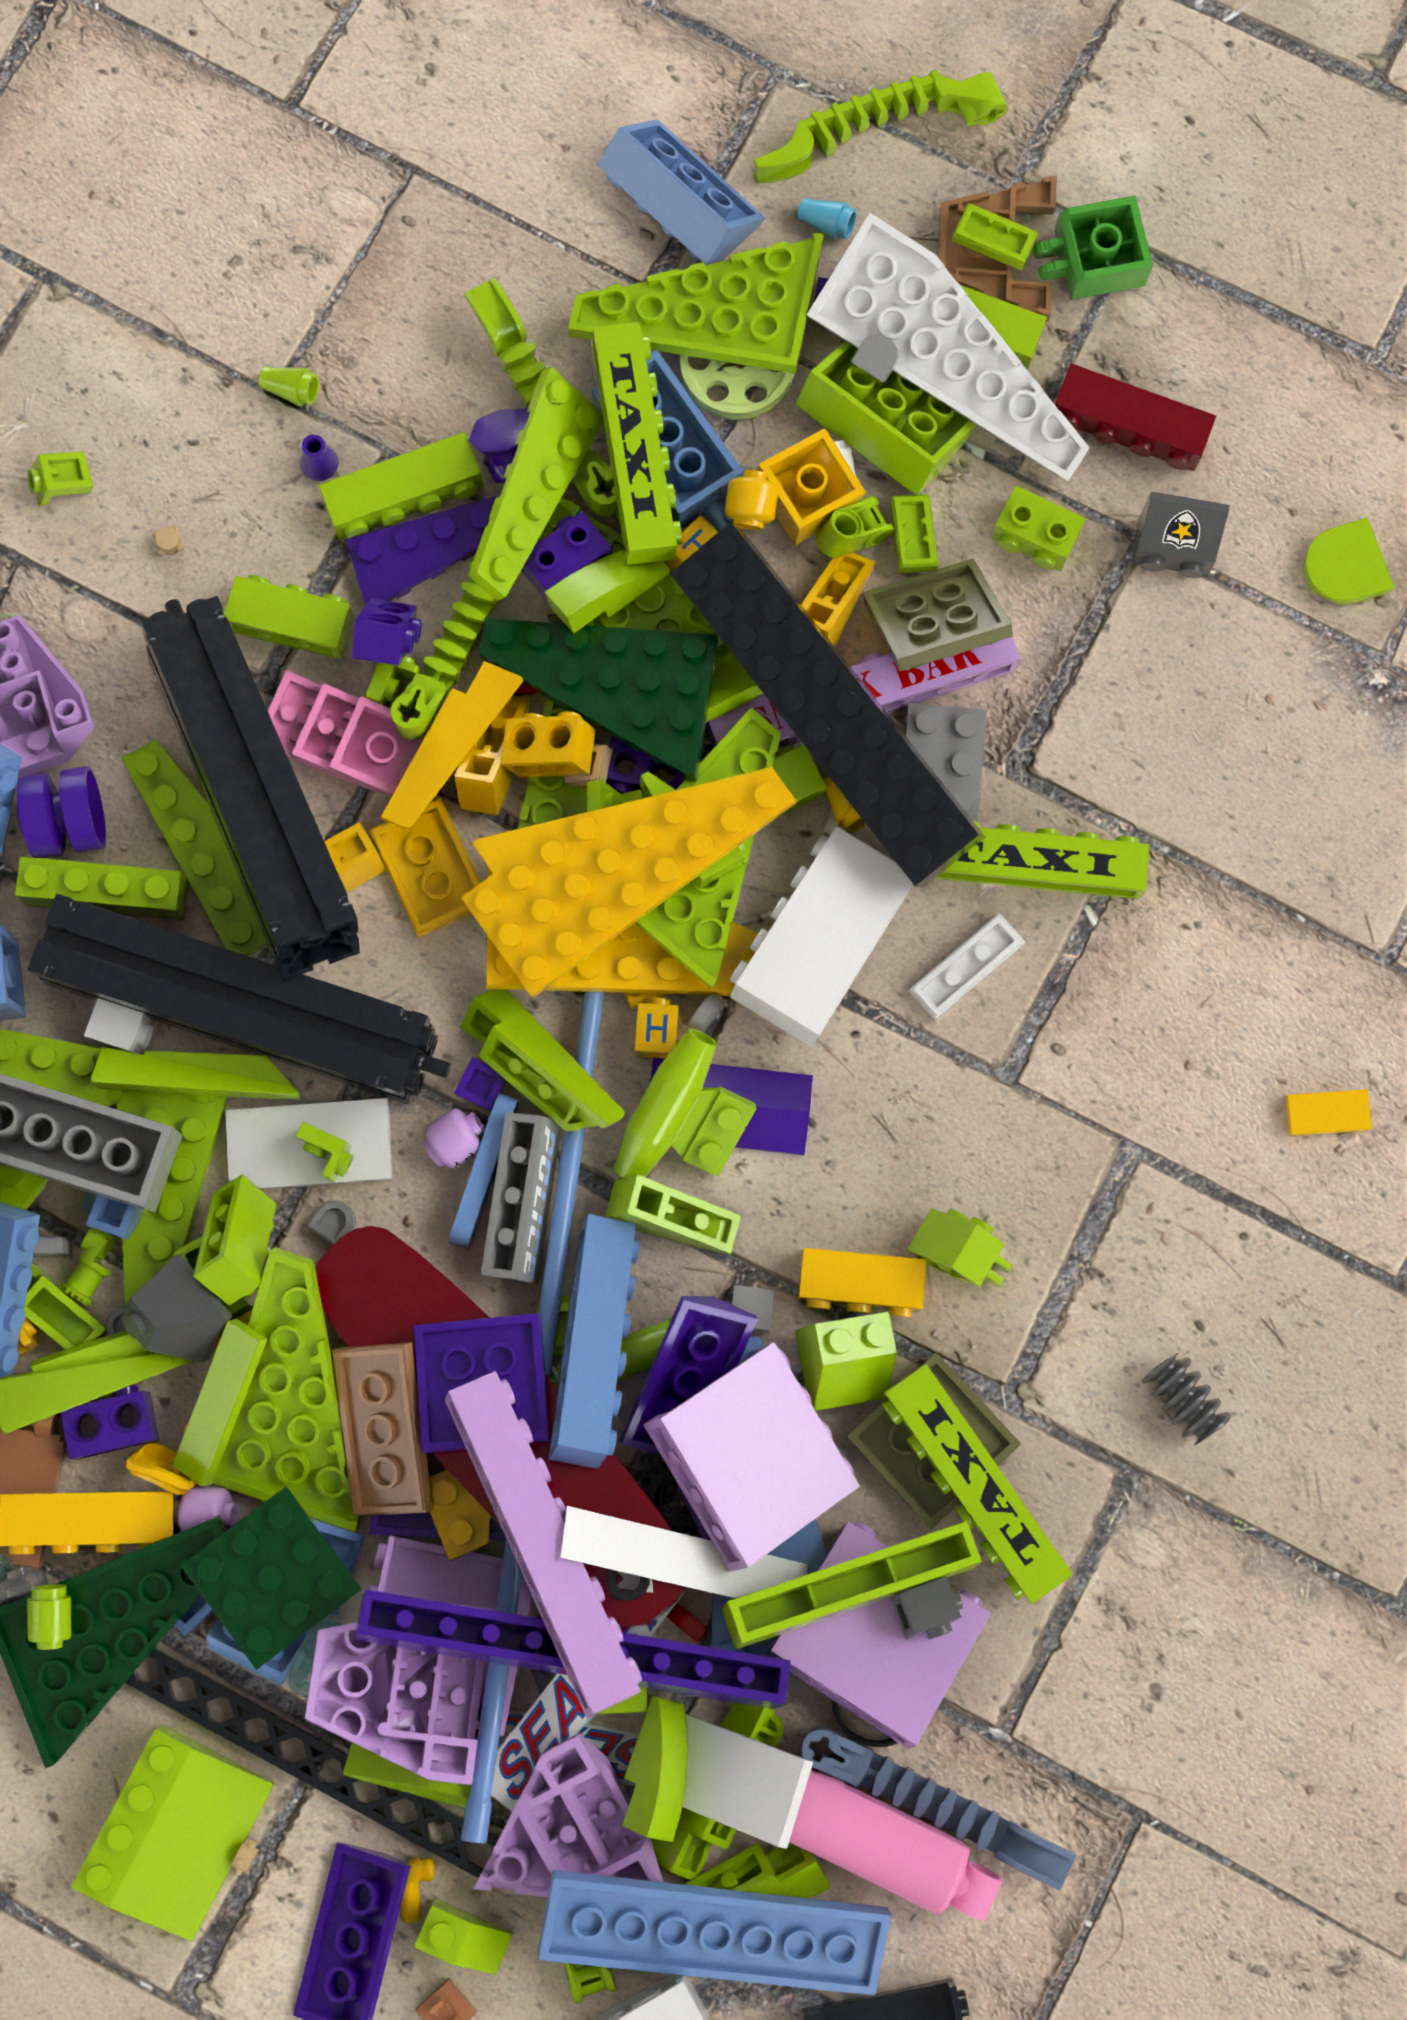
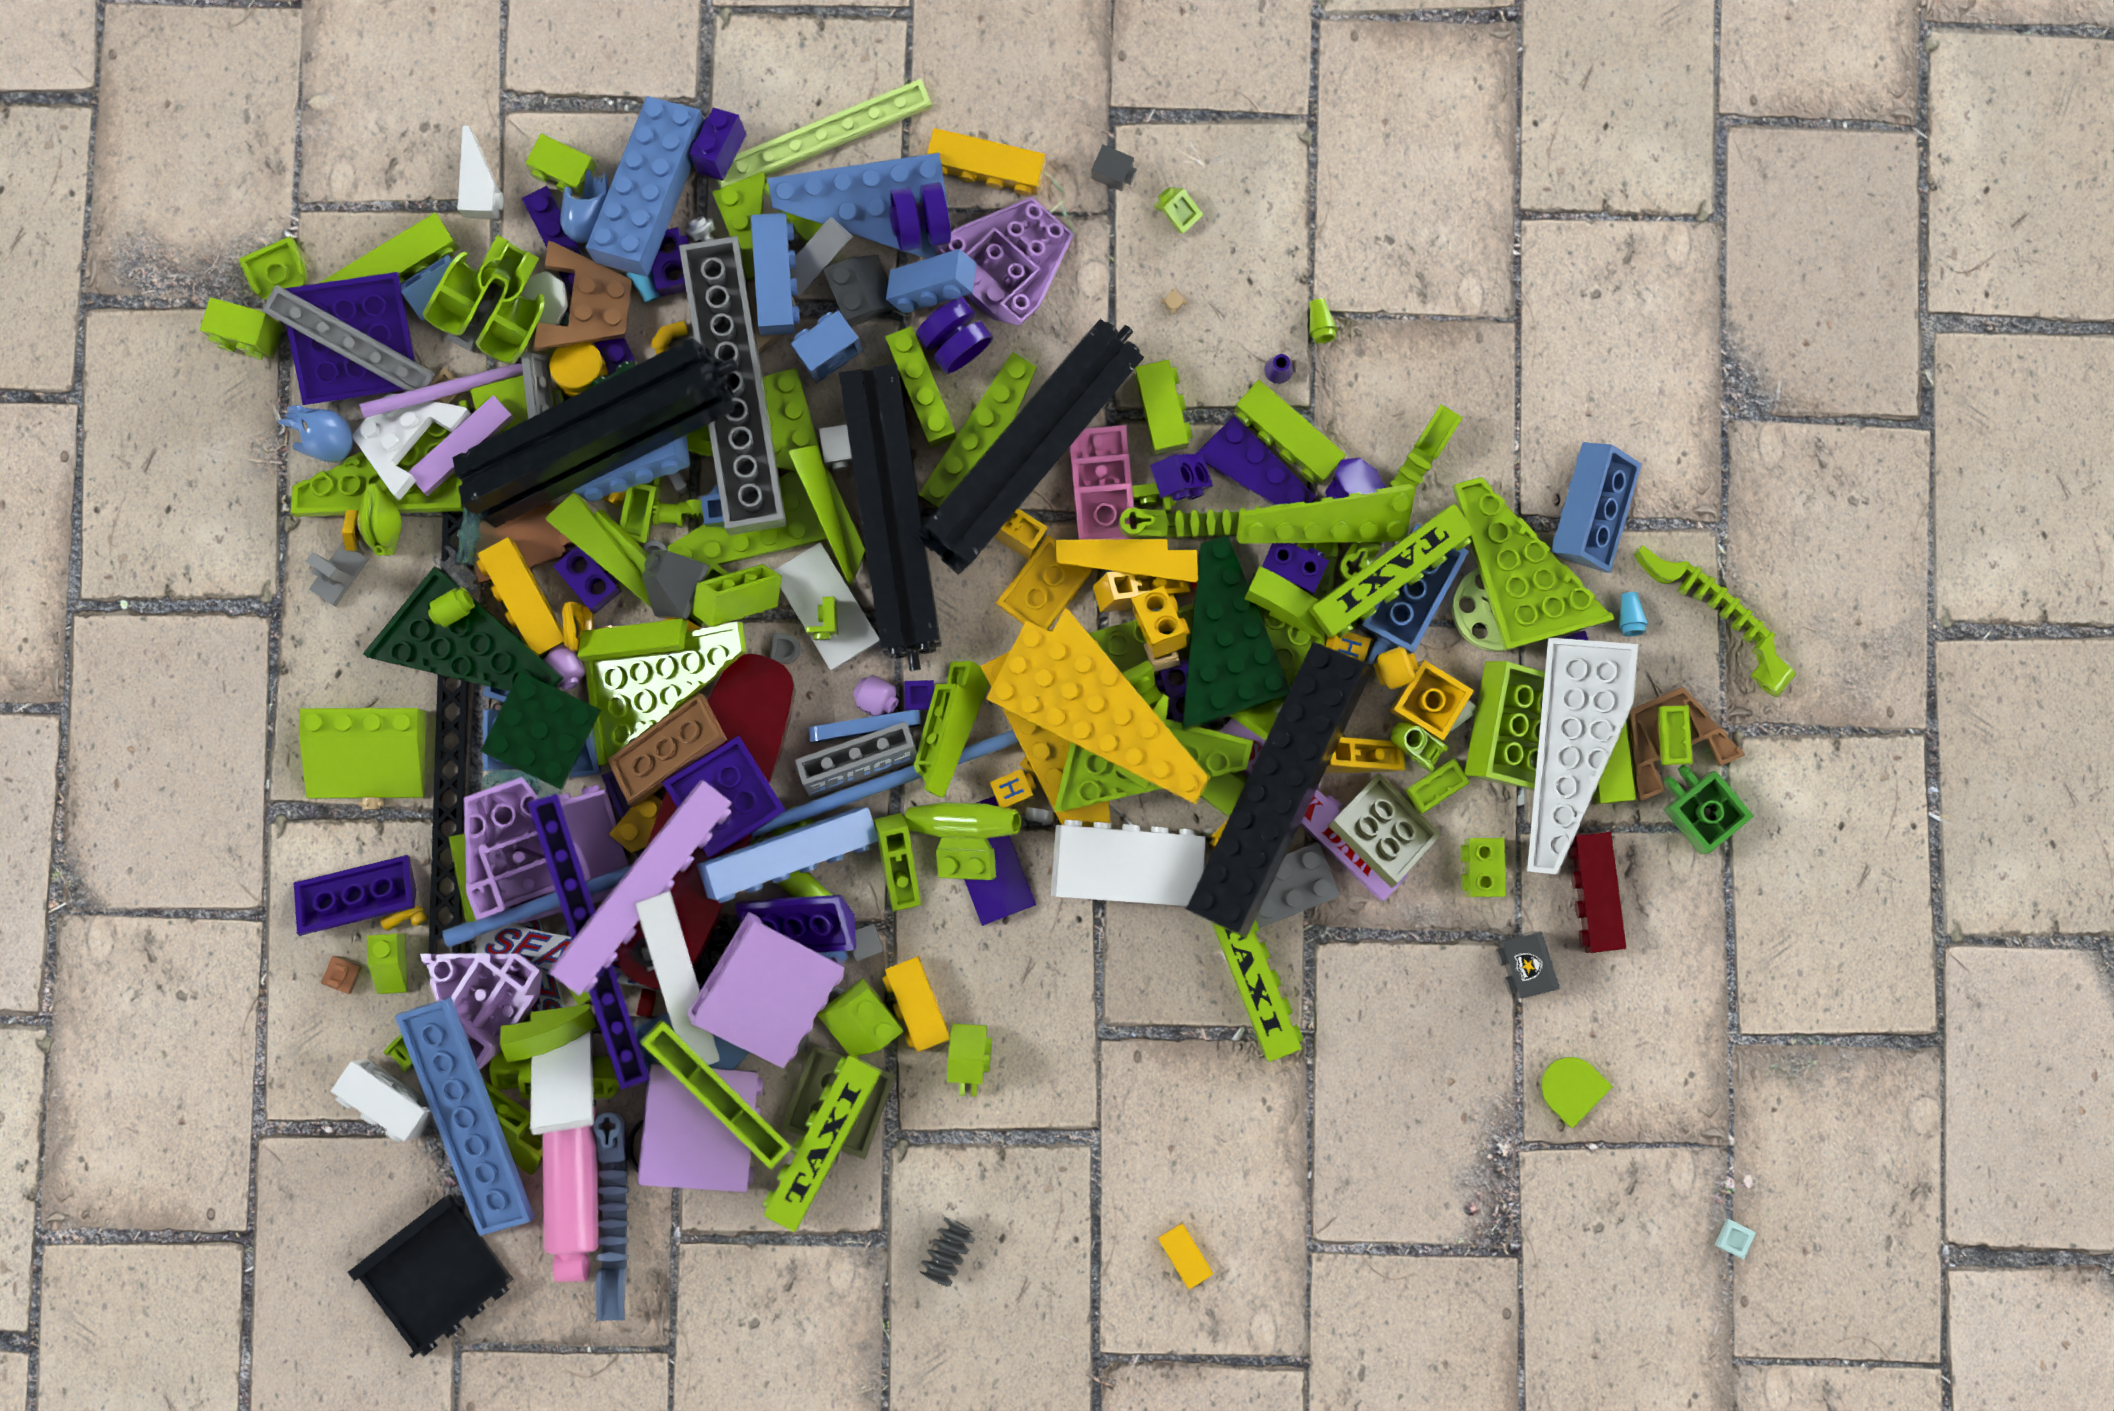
camera: 65 degrees right, 5 degrees up
light grey tile [851,335,898,383] -> none
dark grey brick [891,1576,963,1640] -> none
white tile [909,913,1025,1021] -> none

